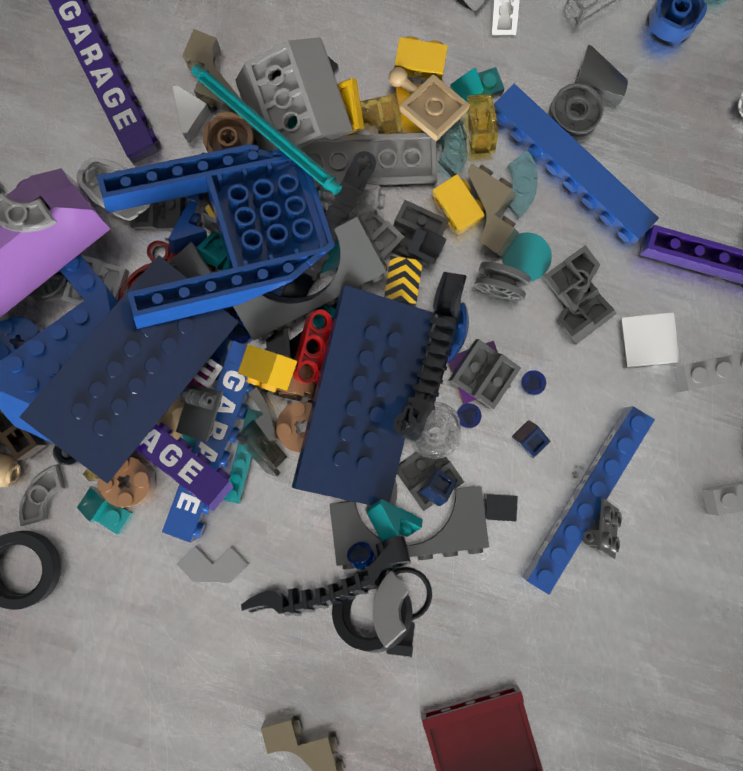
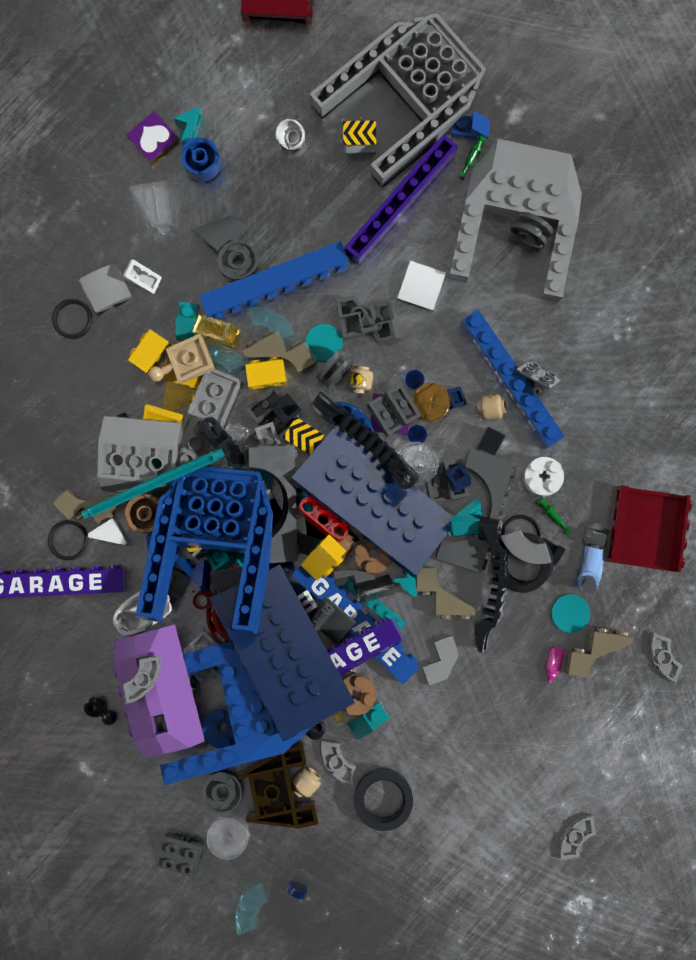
camera: 65 degrees left, 0 degrees up
clear blue tile [347,542,374,569] -> none
none -> black tyre [48,520,88,560]
none -> tan head [347,366,373,394]
none -> teal slope [391,569,417,597]
none -> pearl gold tile [412,383,450,421]
none -> dark tan arch [416,568,475,619]
none -> tan head [478,394,506,420]
none -> white brick [522,457,564,497]
none -> green piece [536,496,570,534]
none -> dark pink piece [546,647,565,684]
none -> teal piece [552,594,590,633]
none -> piece [578,523,609,594]

